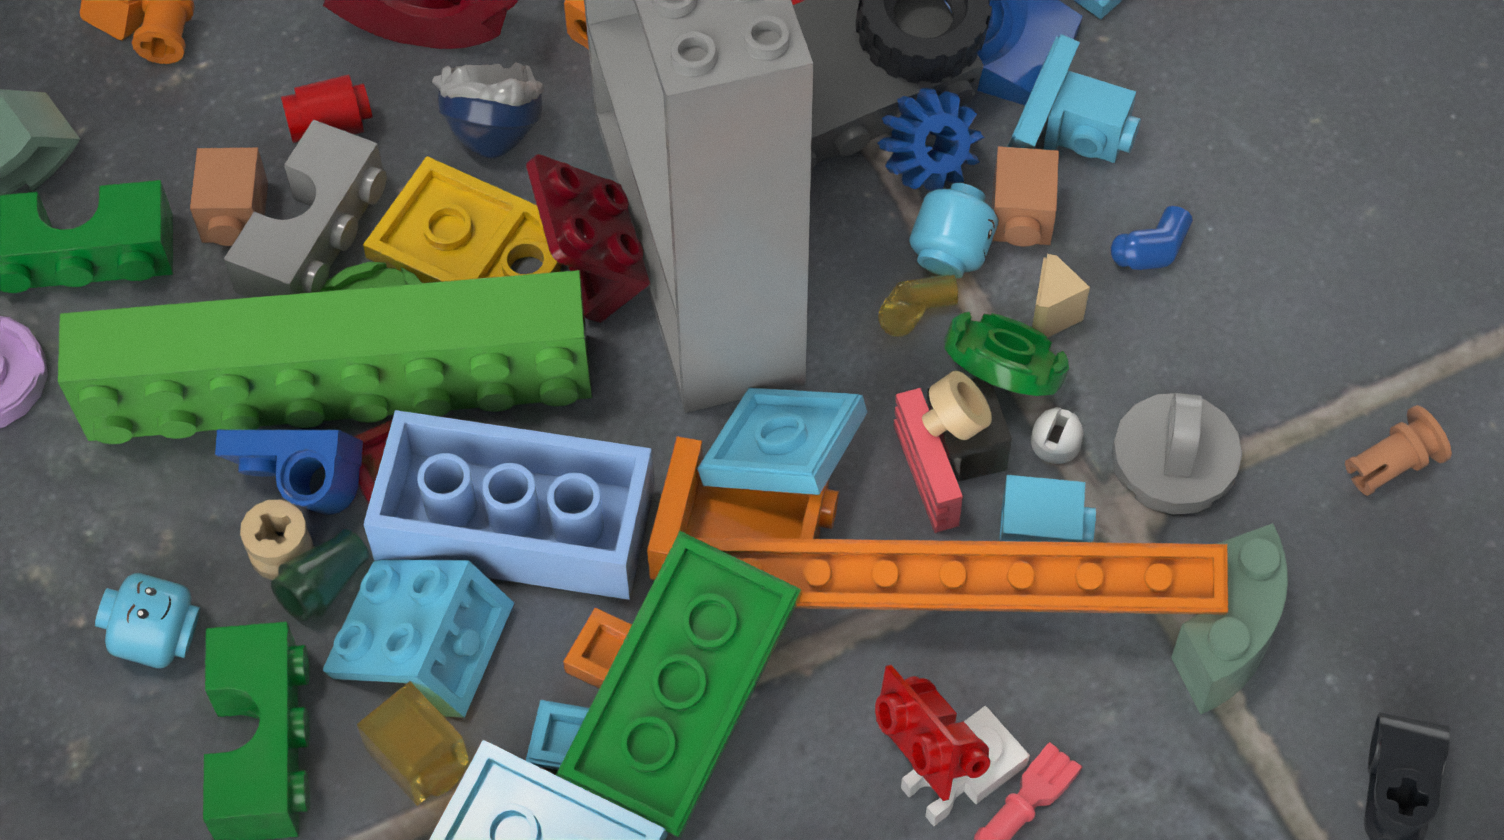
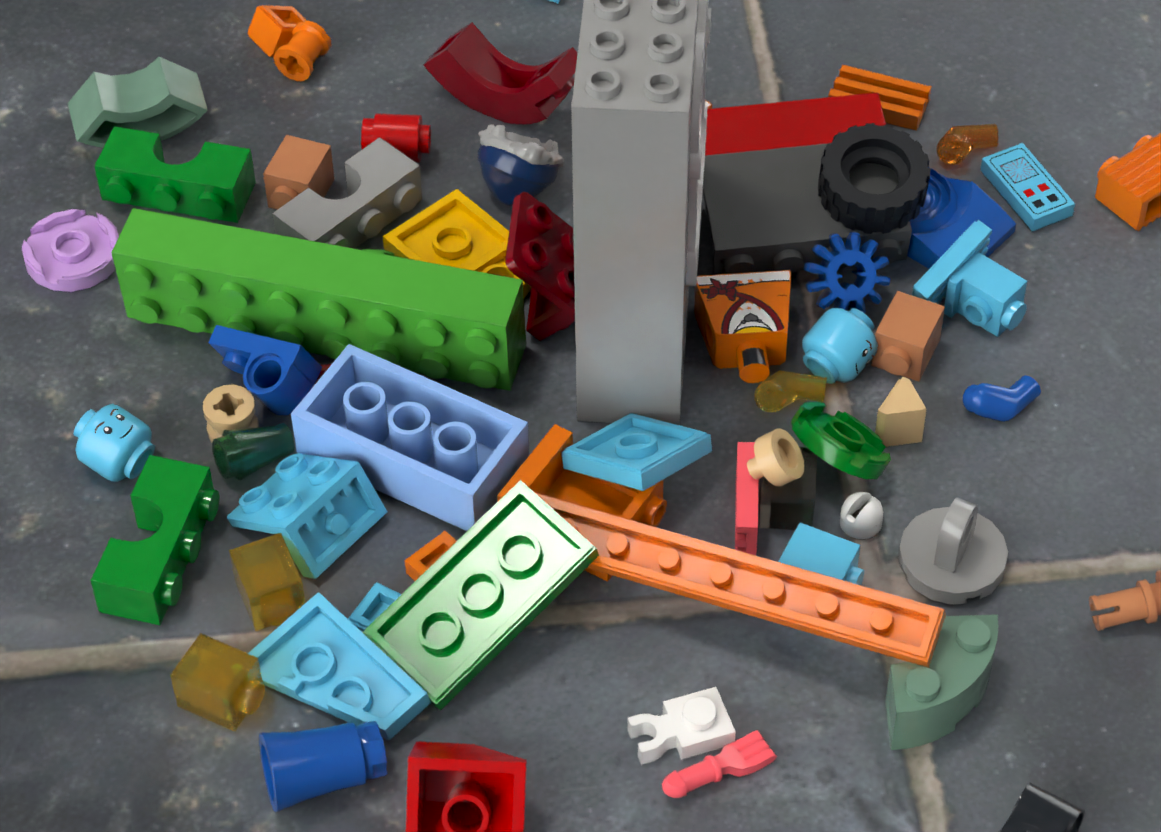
camera: 20 degrees right, 10 degrees down
red hinge [875,665,990,801] -> none
none -> orange torso [694,270,791,383]

